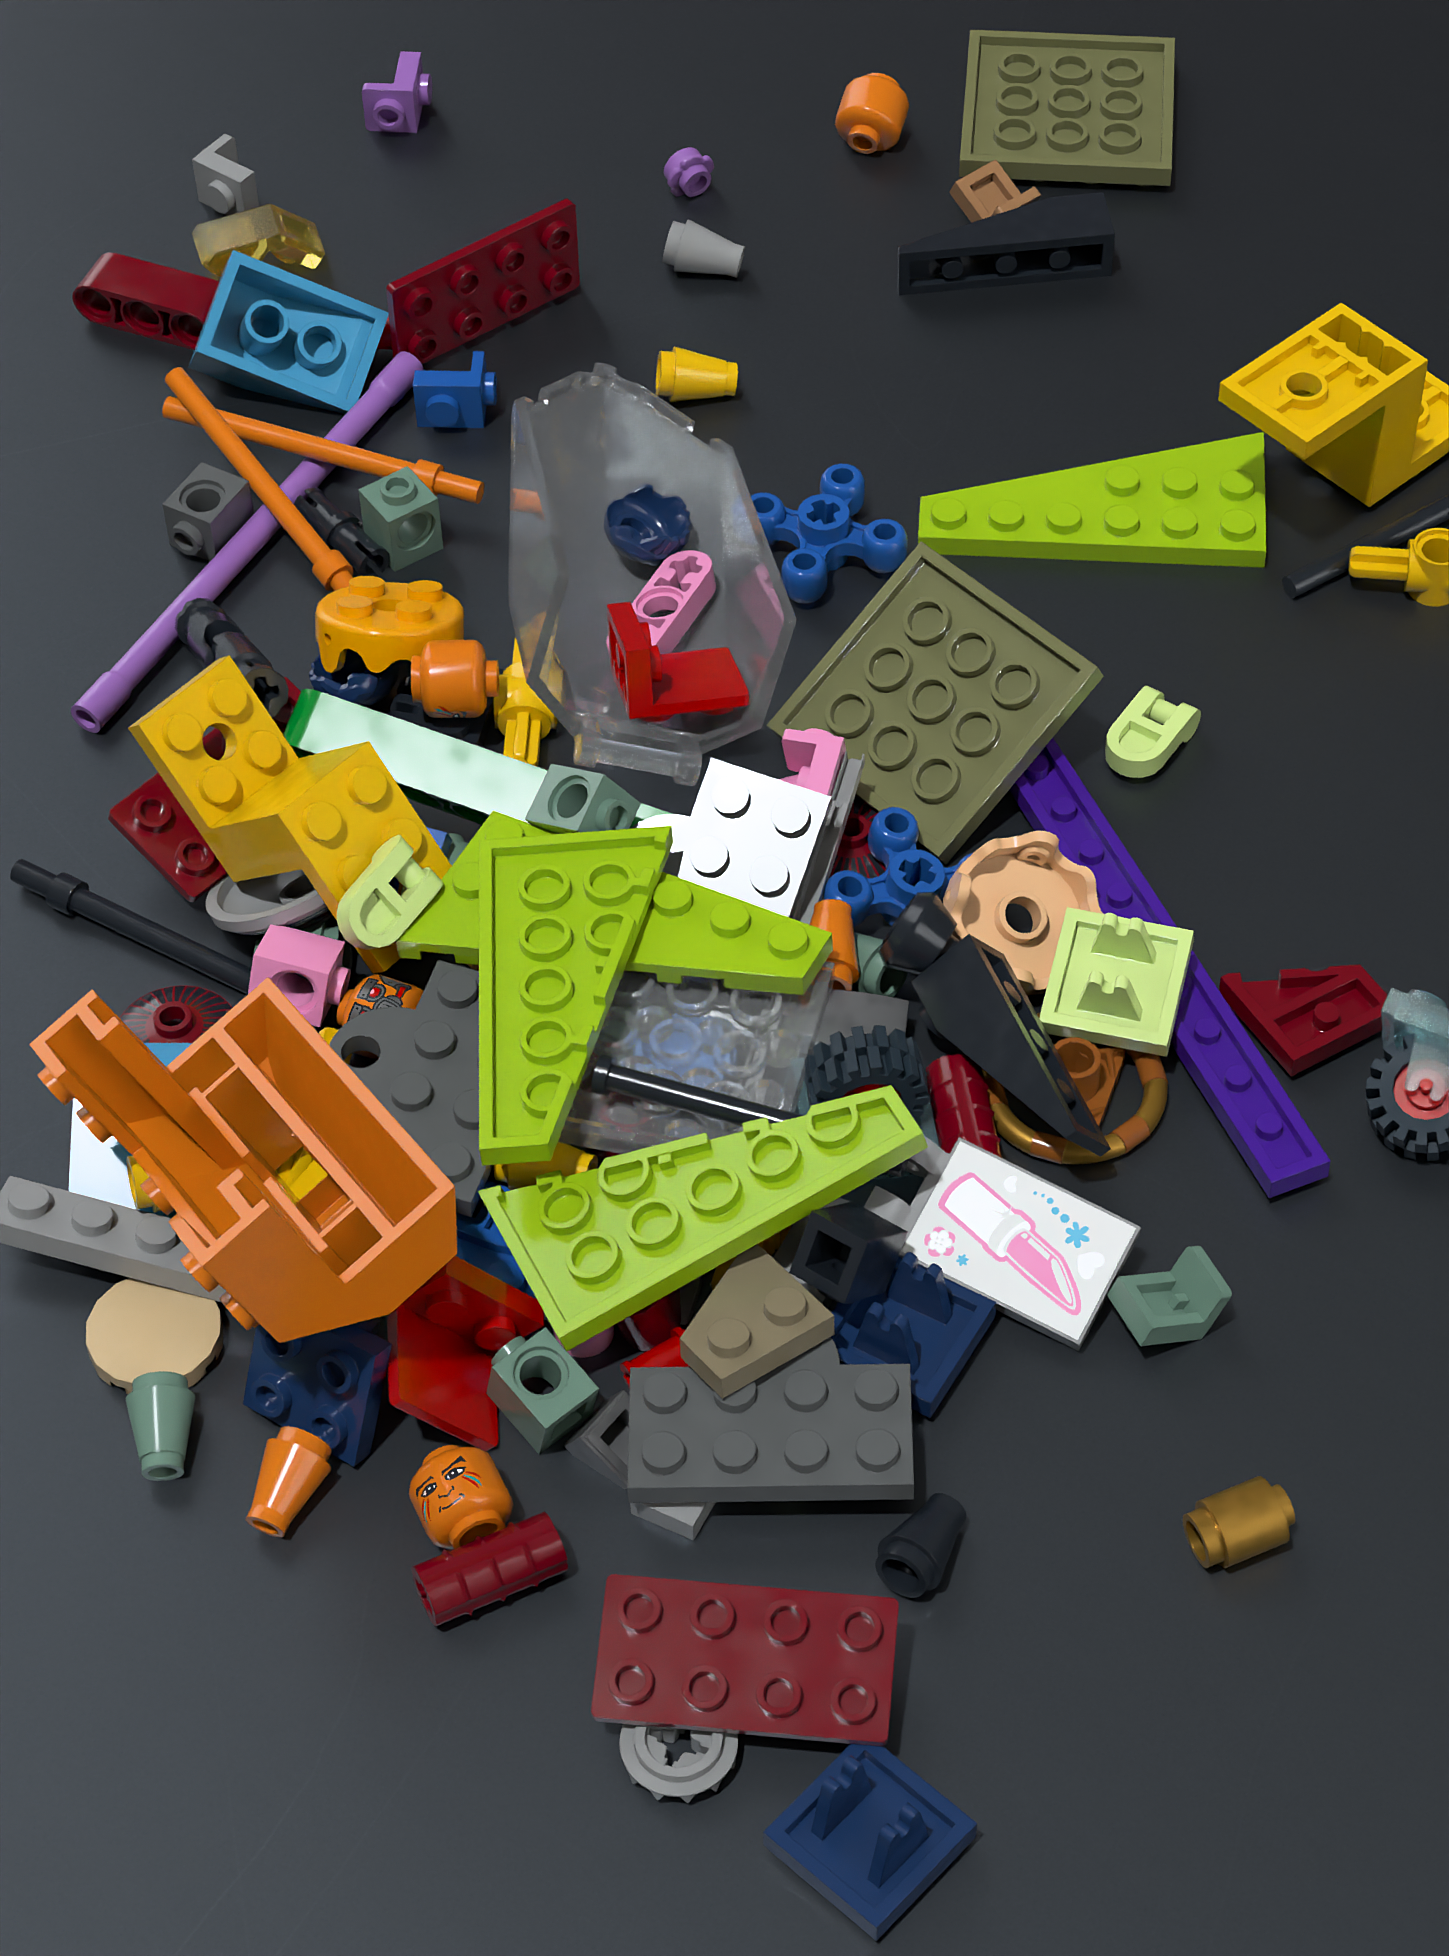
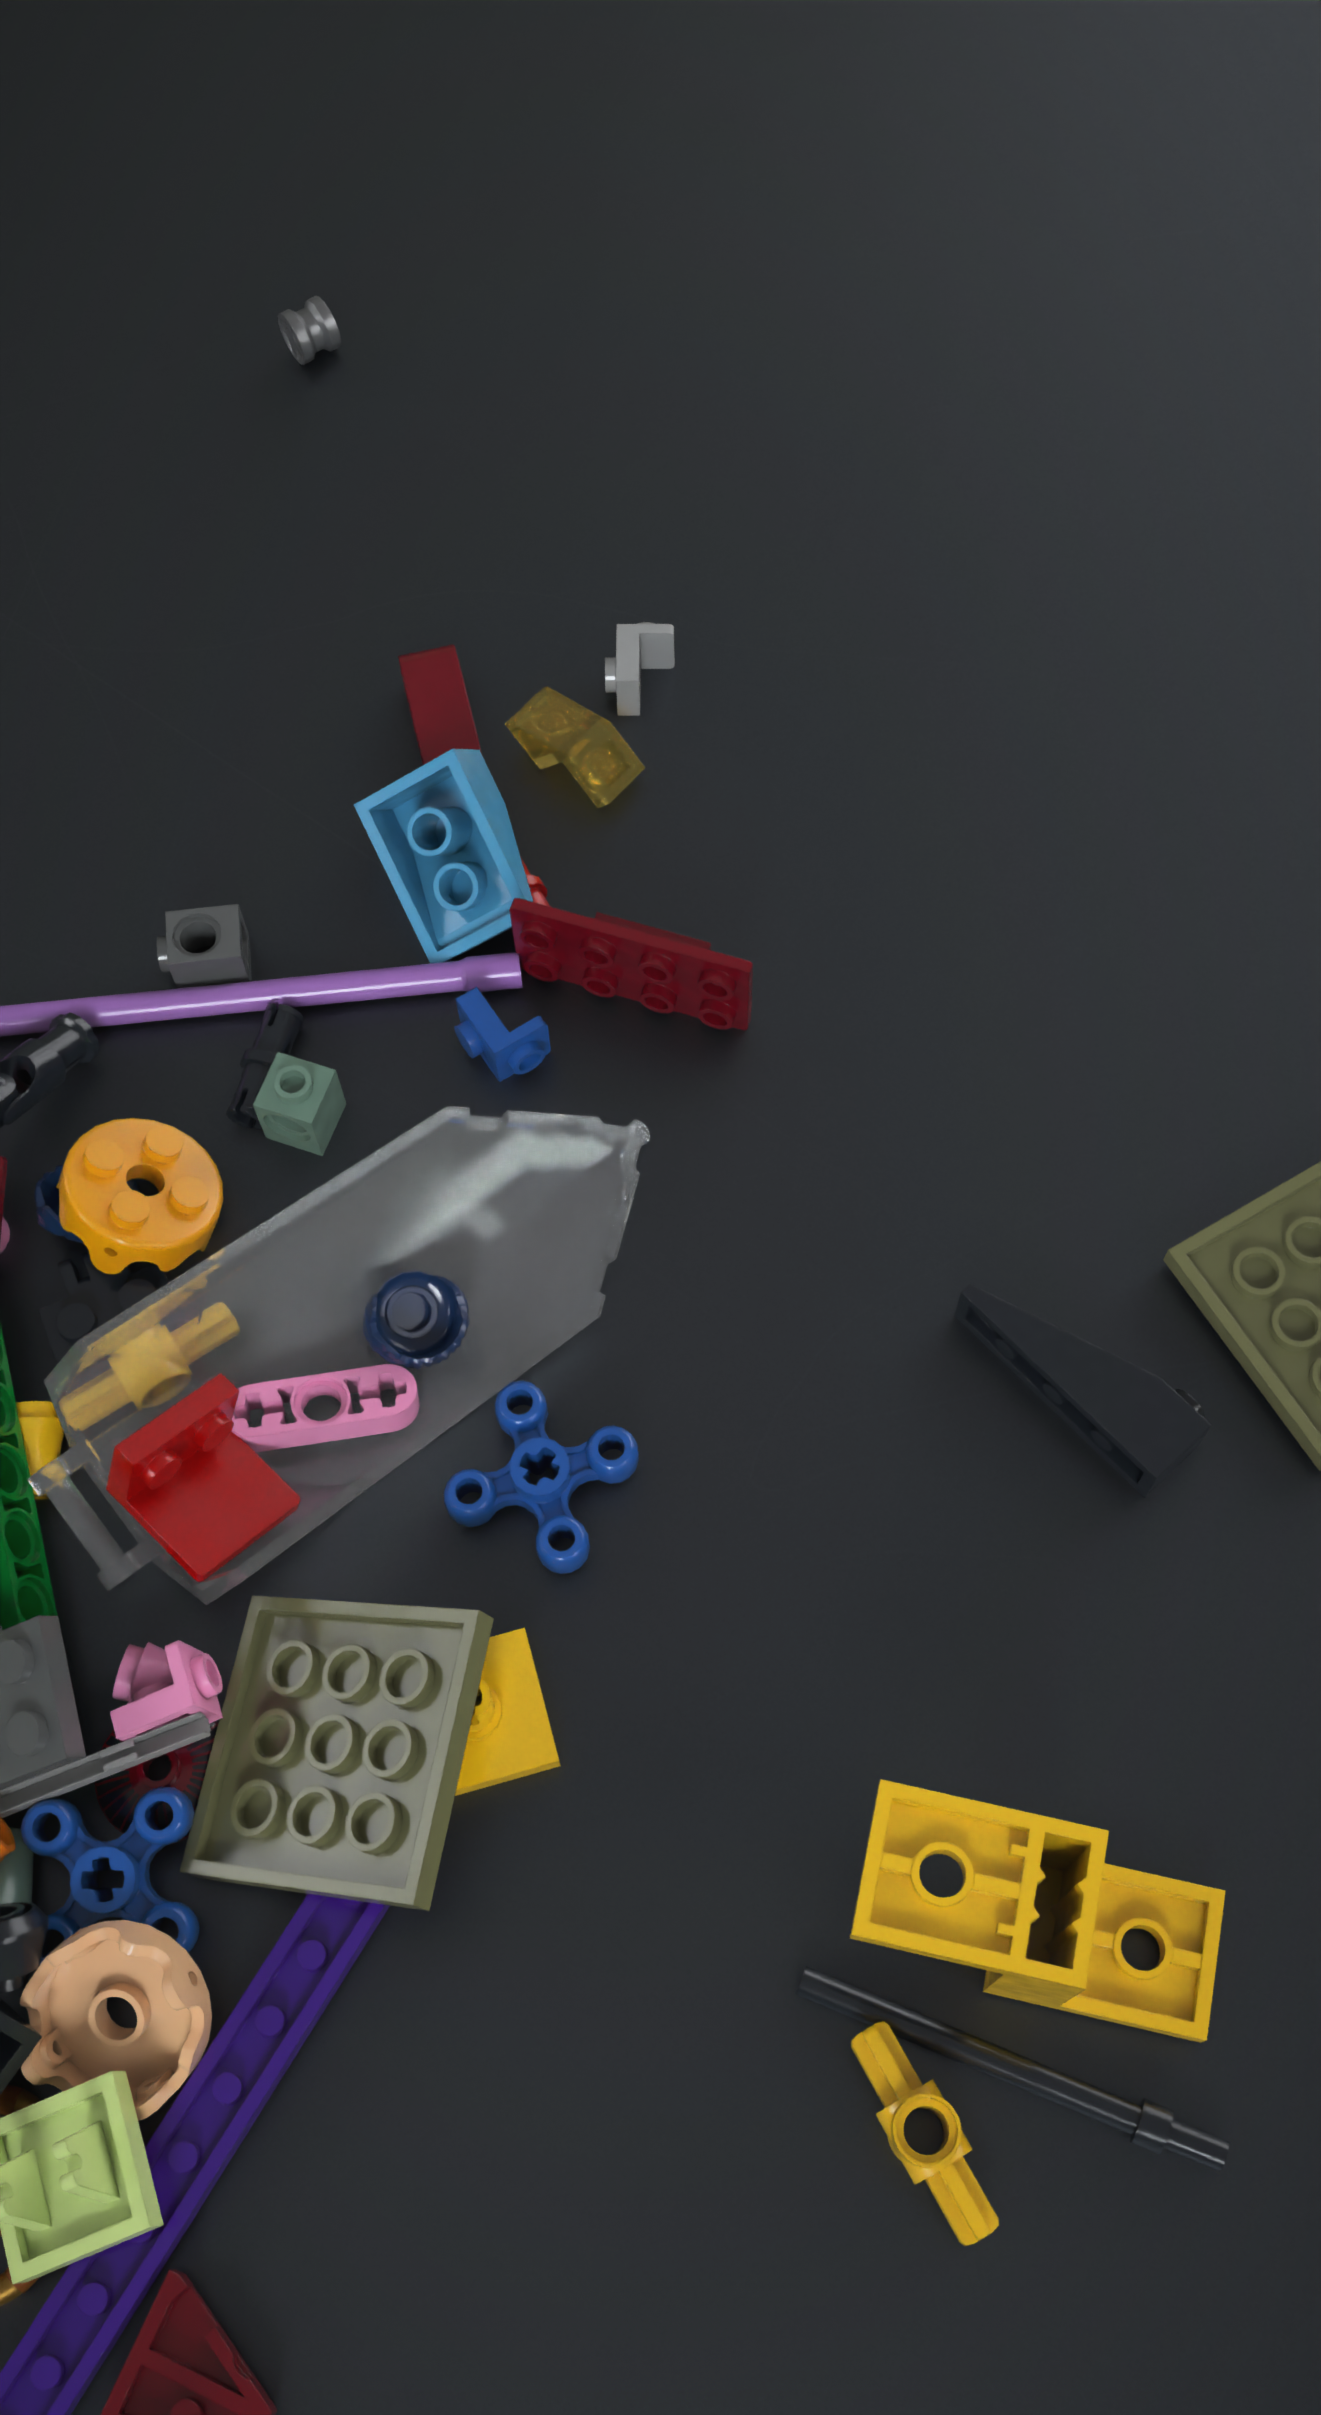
camera: 55 degrees right, 15 degrees up
orange bar [162,396,485,504] -> none
orange bar [165,367,354,591] -> none
medium lavender bracket [362,51,432,133] -> none
orange head [411,640,499,718] -> none
yellow cone [655,346,738,402] -> none
light grey cone [662,219,745,278] -> none
medium lavender plate [664,147,714,197] -> none
orange head [835,73,909,154] -> none
lime wing [918,432,1266,568] -> none
medium nougat bracket [949,159,1041,222] -> none
yellowish green plate [1105,686,1201,778] -> none

